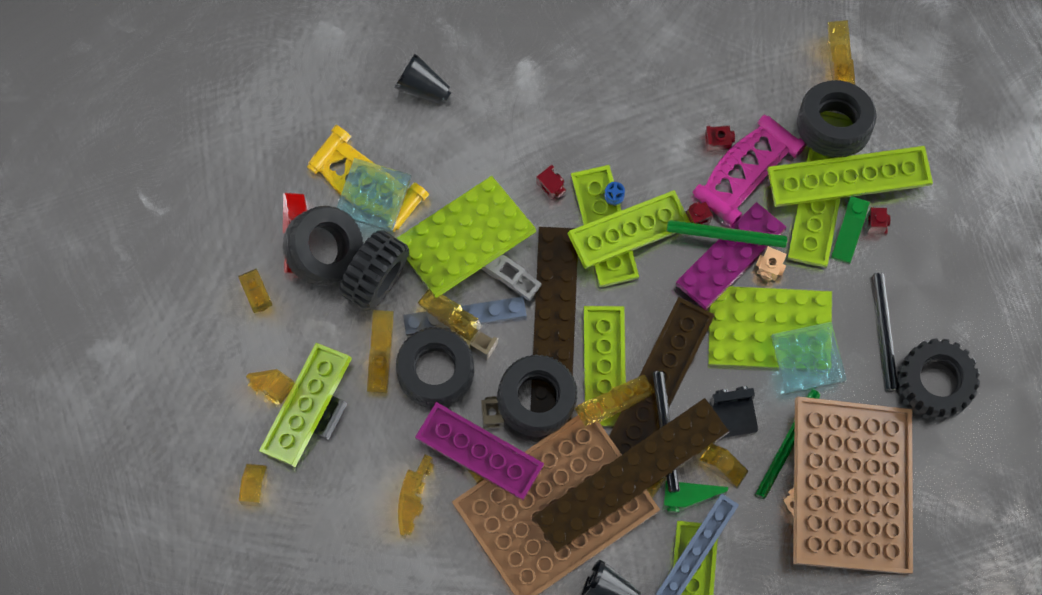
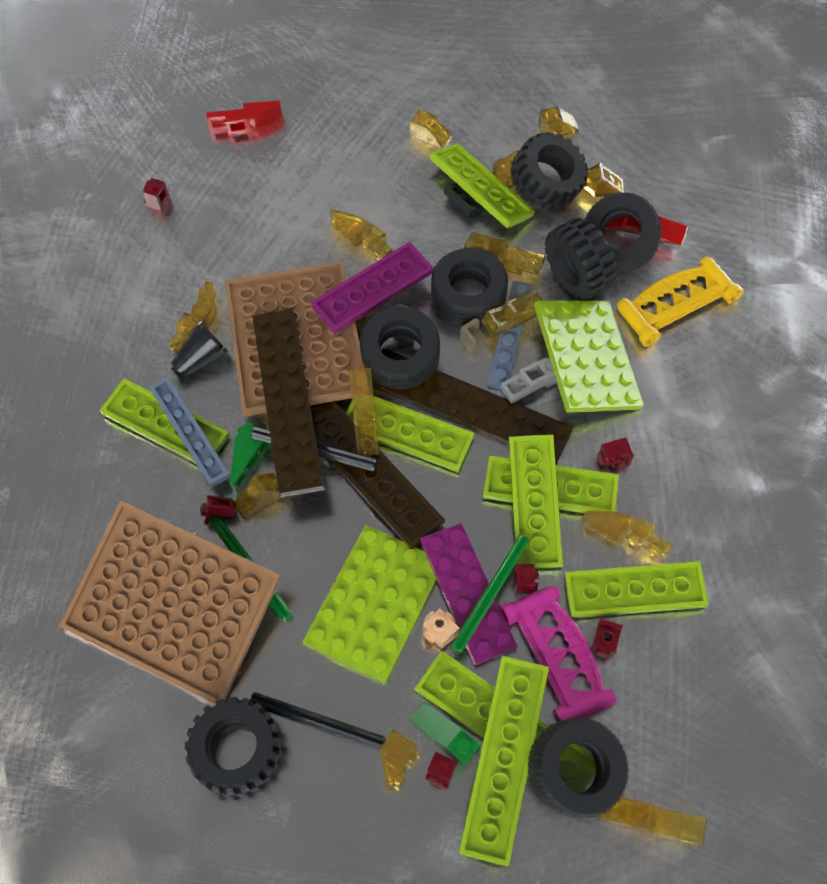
camera: 115 degrees right, 10 degrees down
clear light blue plate [336,158,412,232] -> none
black cone [394,54,451,104] -> none
blue wheel [604,182,625,206] -> none
black bracket [711,386,758,439] -> none
clear light blue plate [771,322,847,395] -> none
none -> dark red bracket [200,495,235,525]
none -> clear yellow slope [379,729,419,791]
none -> black tyre [511,132,588,211]
none -> clear yellow slope [538,107,579,135]
none -> lime plate [564,561,709,618]
none -> clear yellow slope [581,510,673,559]

